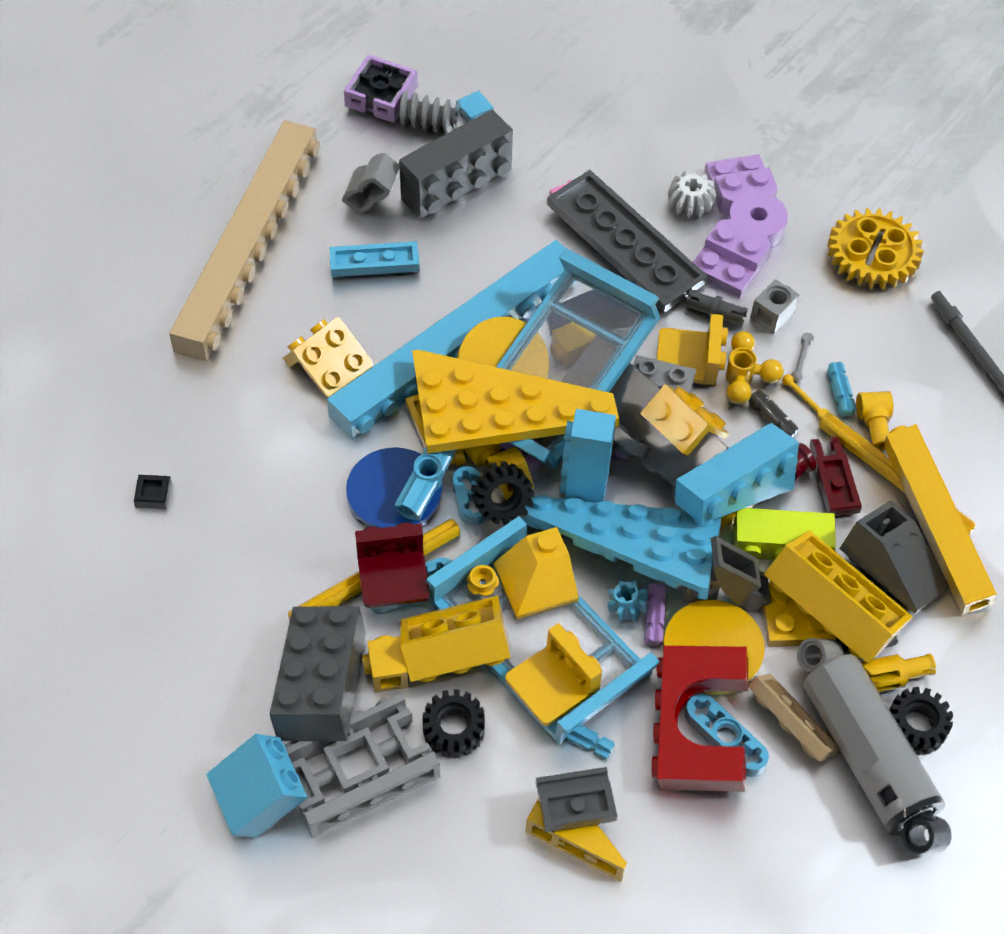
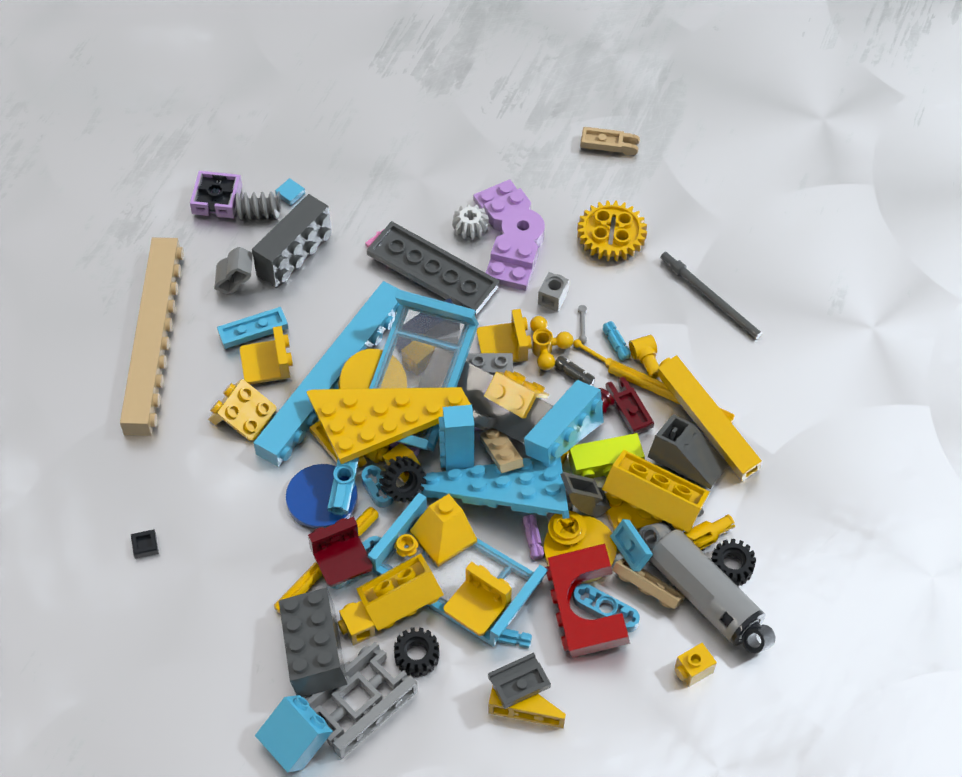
camera: 15 degrees left, 0 degrees up
medium azure gear [607,580,648,622] -> none
dark grey pin [685,289,748,326] -> none
none -> yellow bracket [240,326,293,385]
none -> tan plate [479,428,524,473]
none -> yellow gear [548,510,587,547]
none -> tan hinge [580,127,640,155]
none -> medium azure plate [610,519,653,572]
none -> yellow brick [675,643,717,687]

